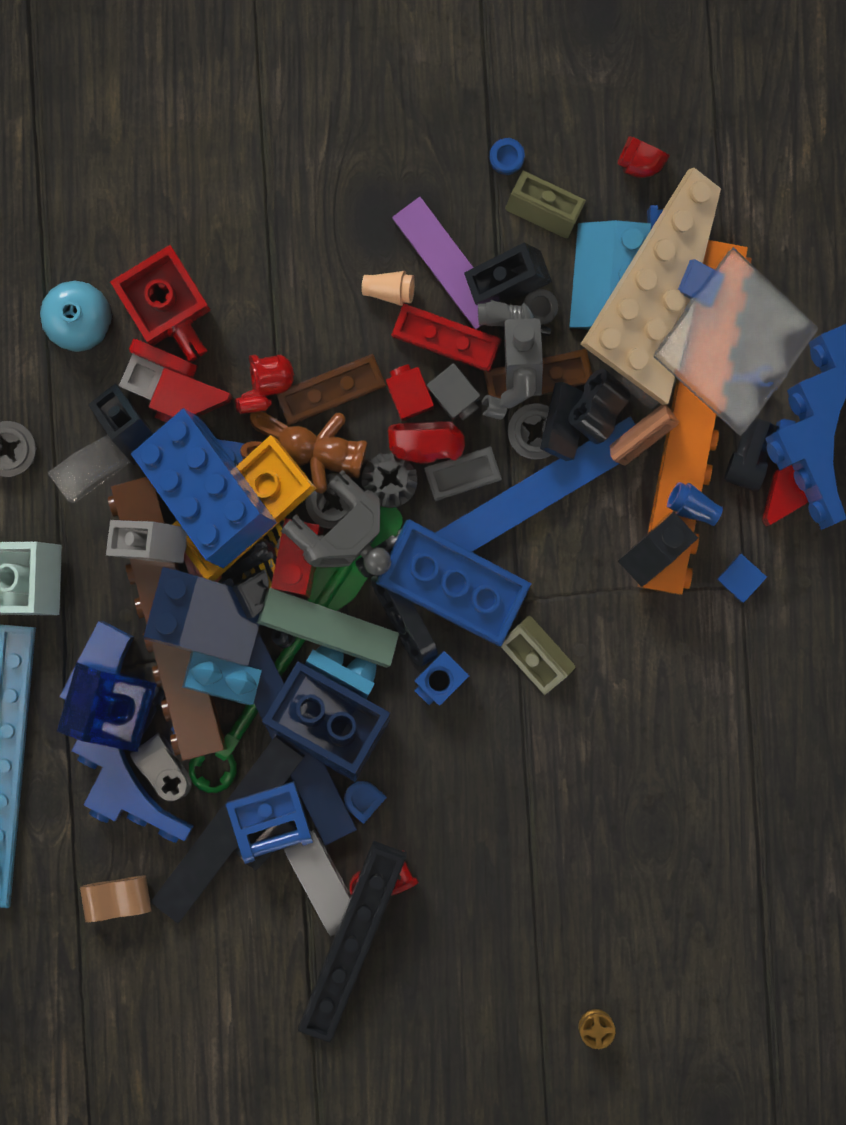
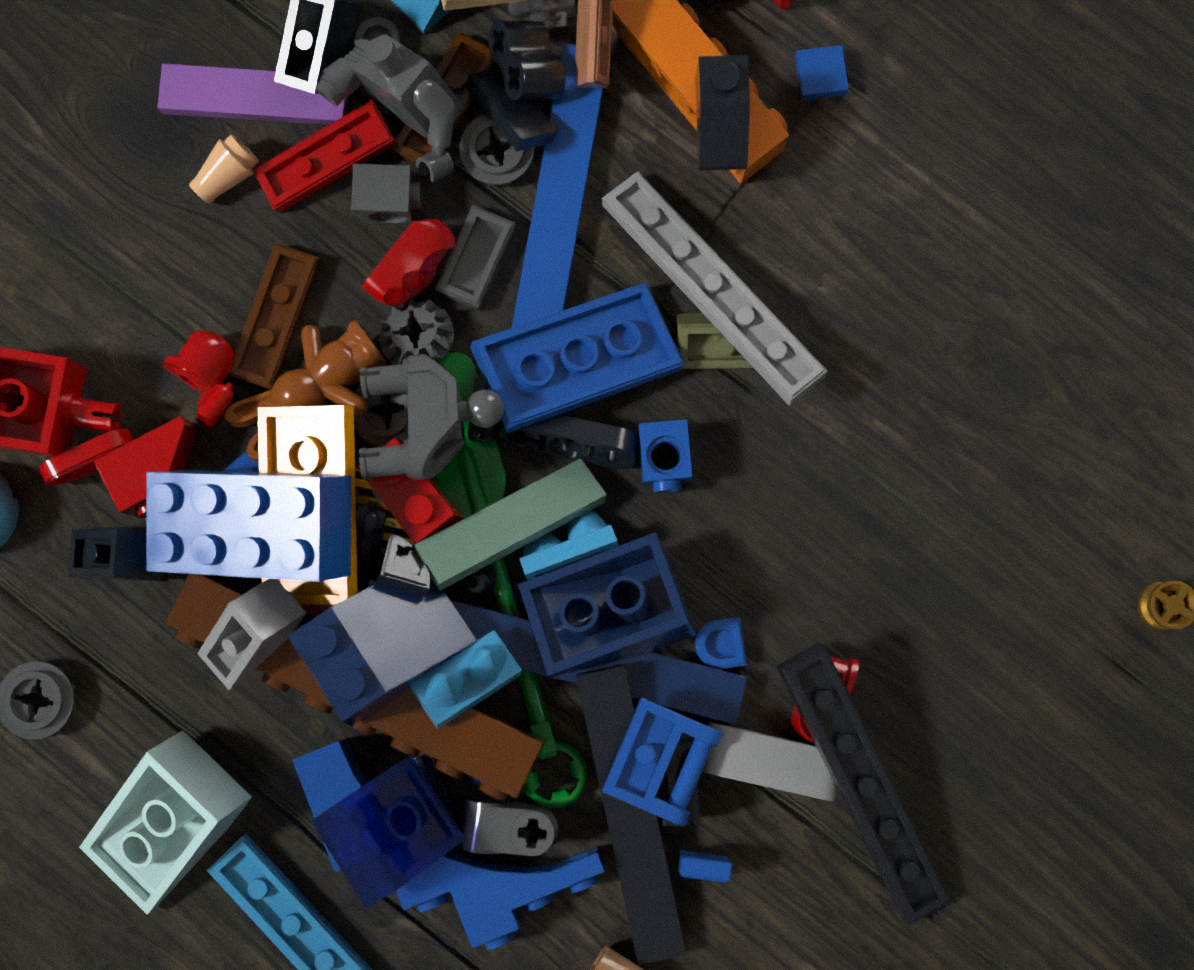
camera: 50 degrees left, 5 degrees down
clear slope [48,435,131,503] -> none
light grey plate [119,354,164,400] -> none
red brick [386,364,434,421] -> none
blue cone [667,482,723,526] -> none
none -> light grey tile [602,171,827,406]
none -> blue tile [677,850,732,883]

